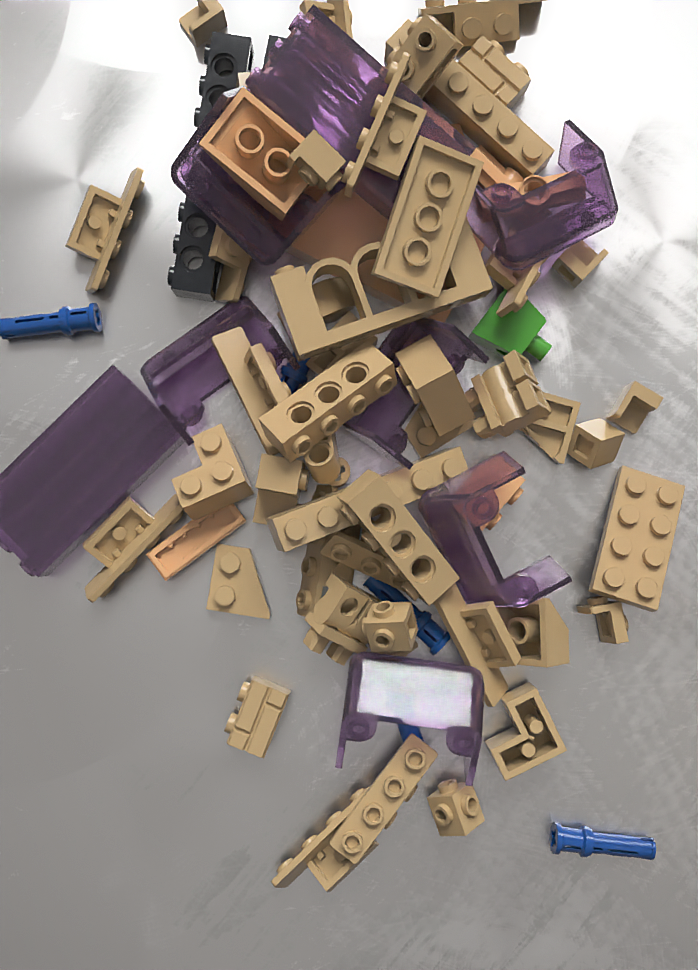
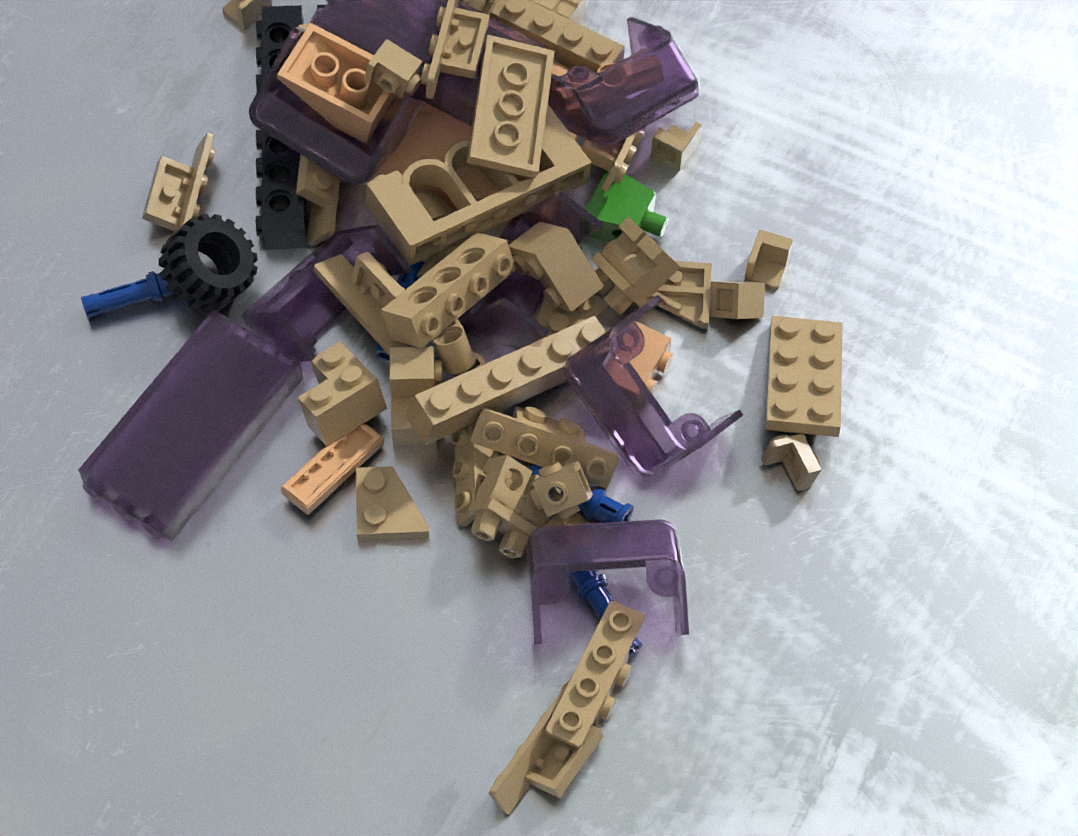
camera: 10 degrees left, 25 degrees down
tan bracket [83,494,184,603] -> none
tan brick [224,676,291,758] -> none
tan brick [337,469,460,606] -> none
tan brick [427,779,485,836] -> none
tan bracket [433,583,521,707] -> none
tan brick [485,682,567,781] -> none
tan slope [489,596,570,668] -> none
blue pin [549,822,656,860] -> none
none -> black tyre [158,214,258,312]

